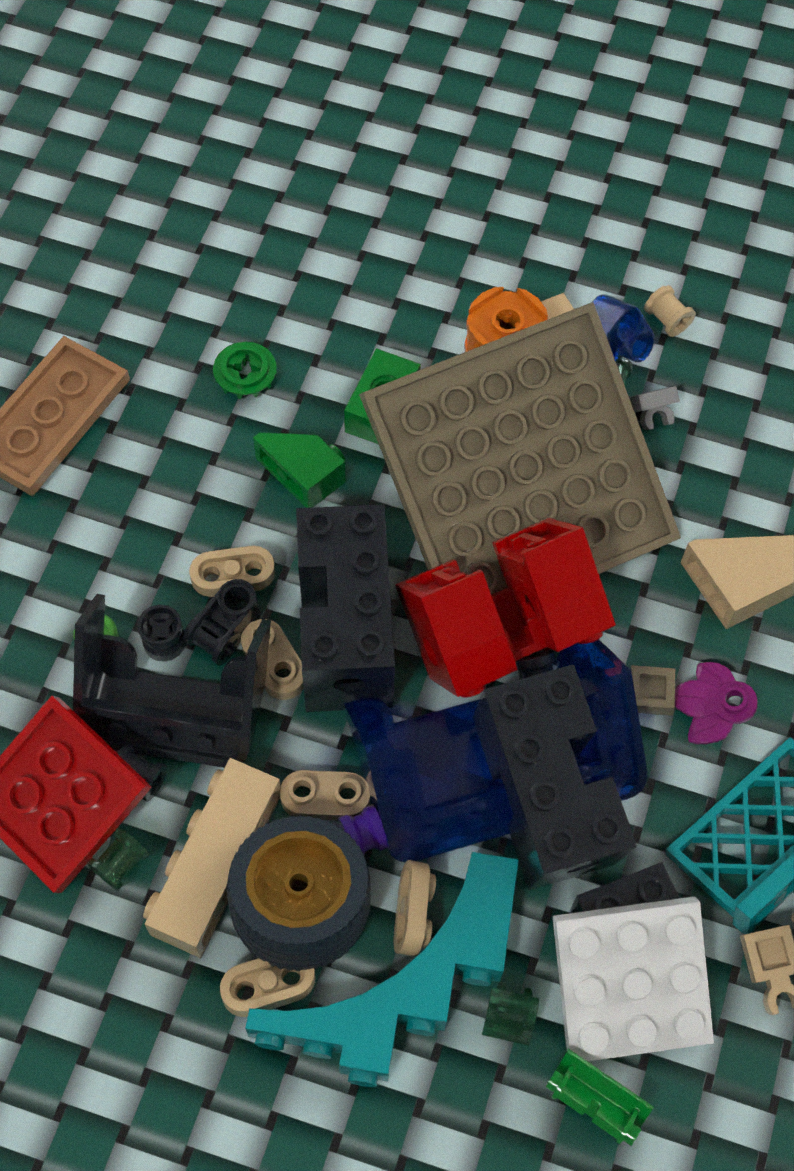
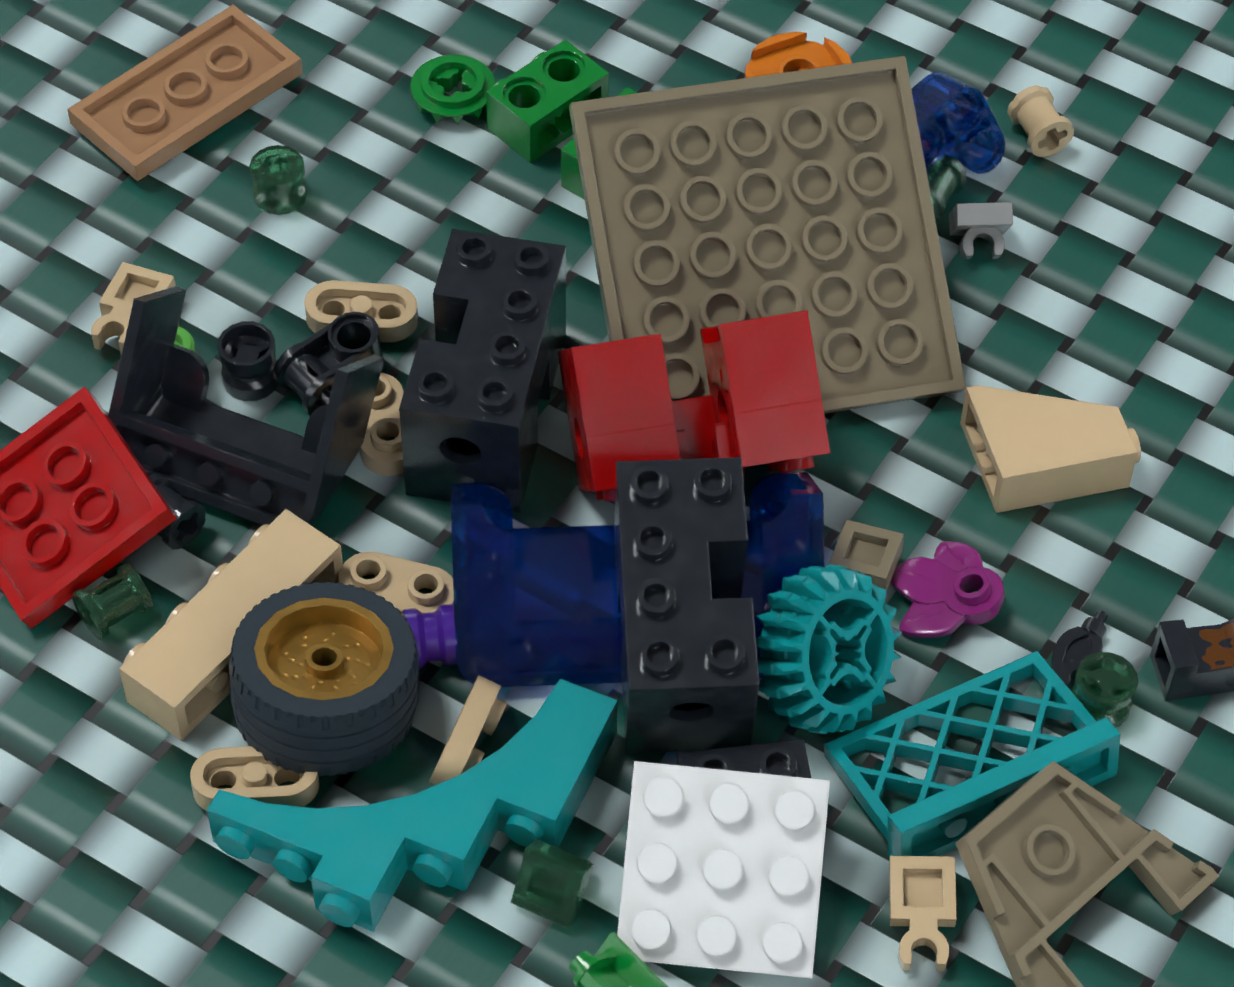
camera: 15 degrees right, 10 degrees down
green slope [253,432,346,508] -> none
none -> tan plate [91,262,176,355]
none -> clear green wheel [249,145,307,215]
none -> green brick [486,39,609,163]
none -> teal gear [756,564,902,734]

